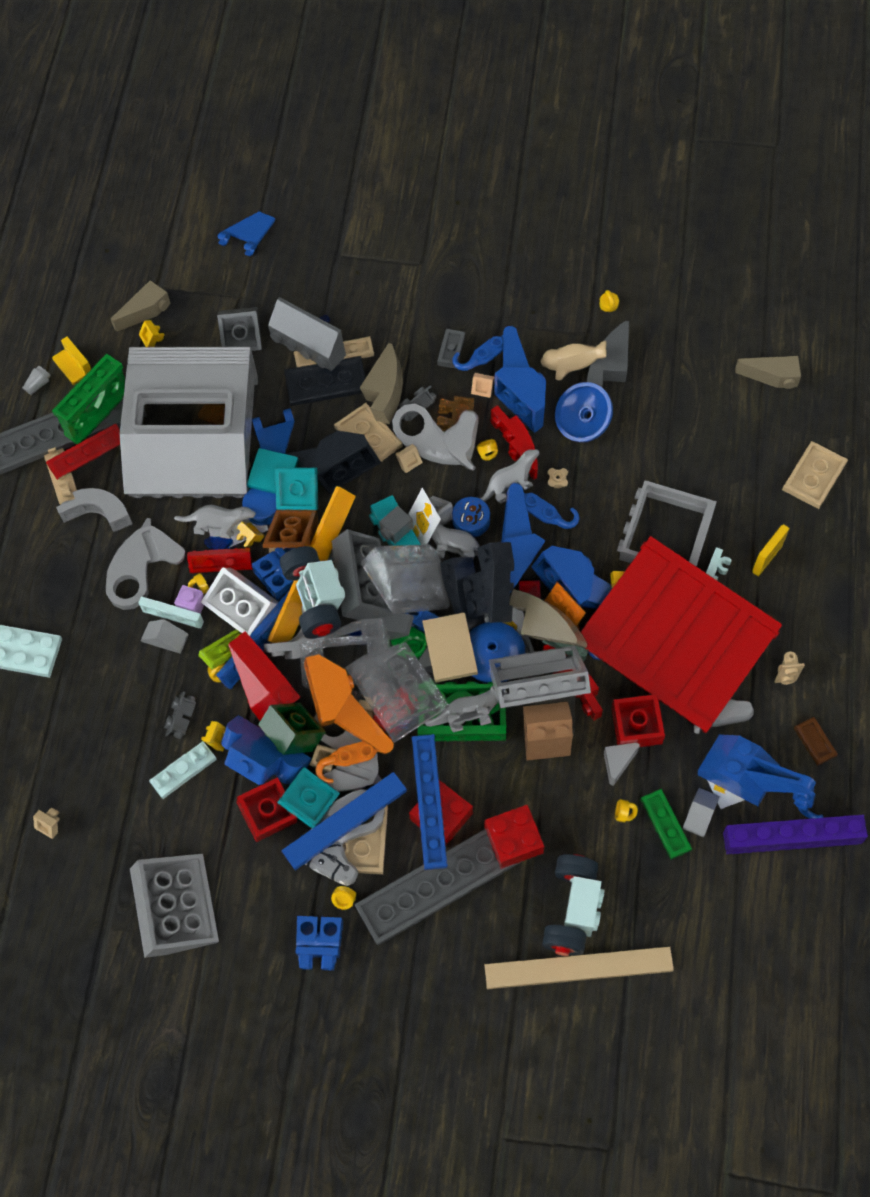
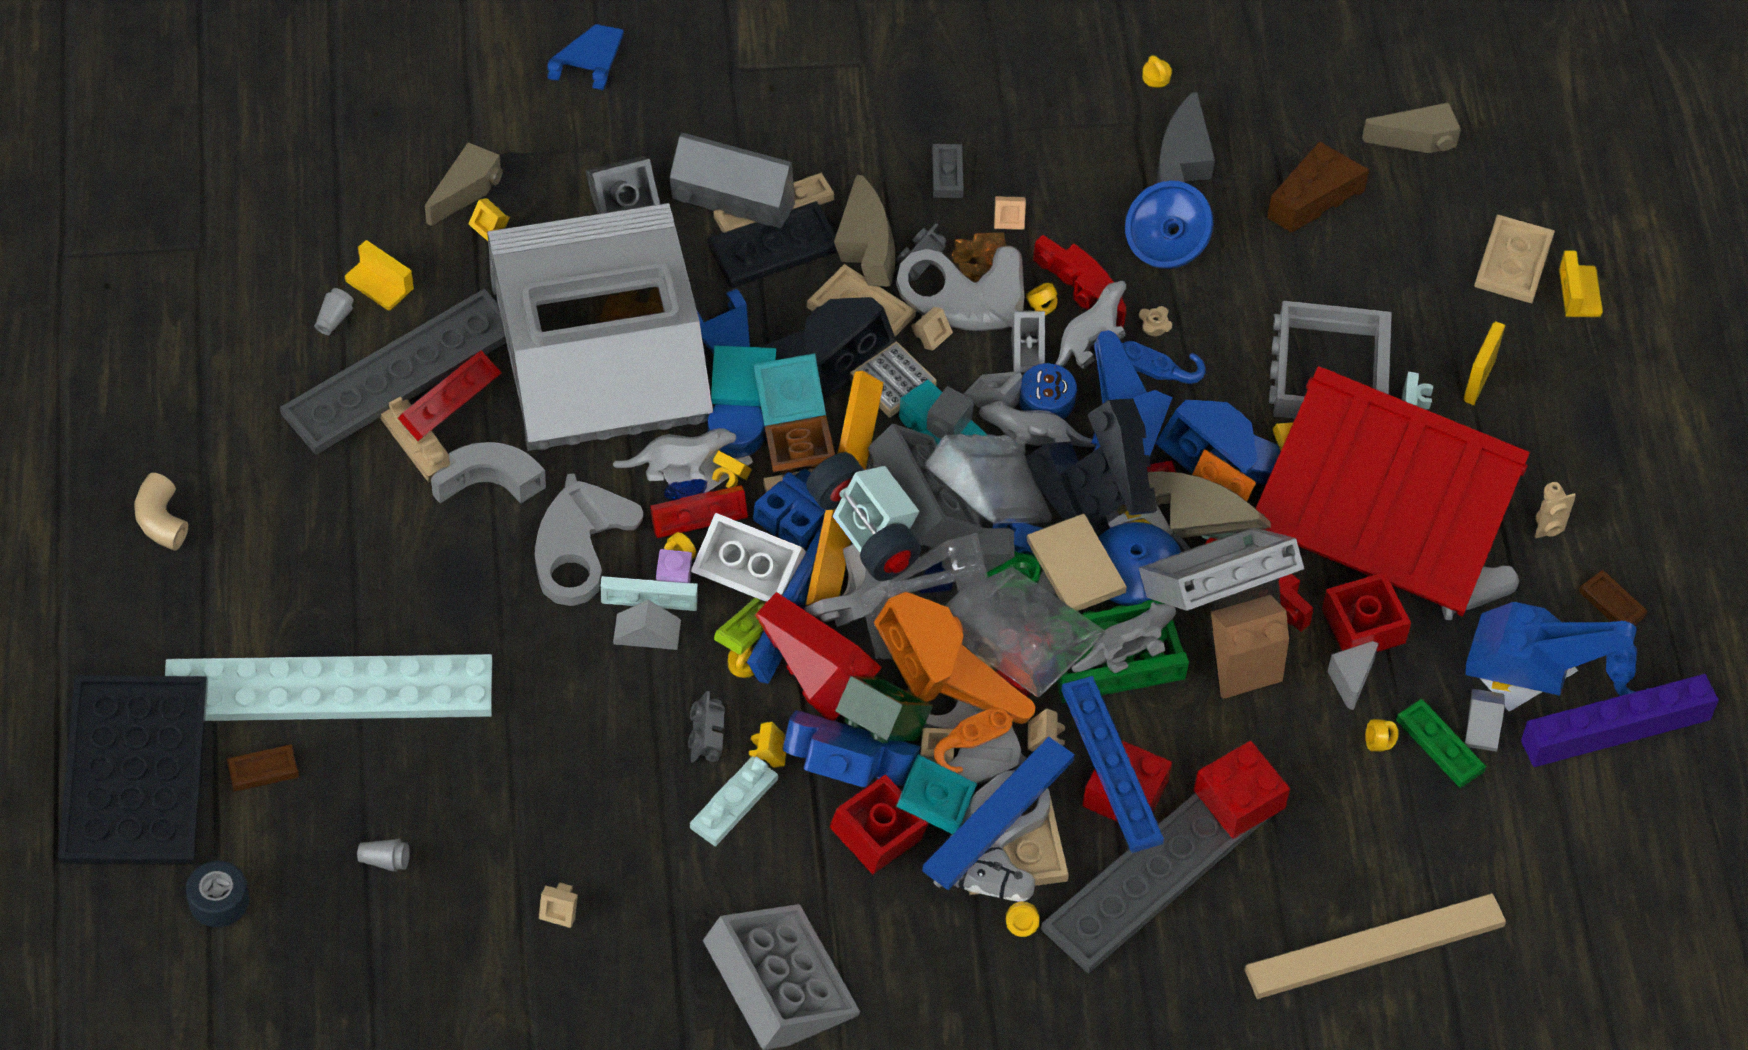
camera: 20 degrees left, 10 degrees down
green fence [52,354,126,444] -> none
blue hips [296,916,344,971] -> none
white sticker [408,488,441,553] -> none
blue slope [452,326,546,433] -> none
tan animal [540,341,607,381] -> none
brick [543,854,605,956] -> none
none -> light grey tile [850,341,937,418]
none -> light grey slope [1011,311,1045,372]
none -> tan tile [1028,708,1065,752]
none -> reddish brown wedge [1267,141,1369,233]
none -> yellow panel [1559,251,1603,317]

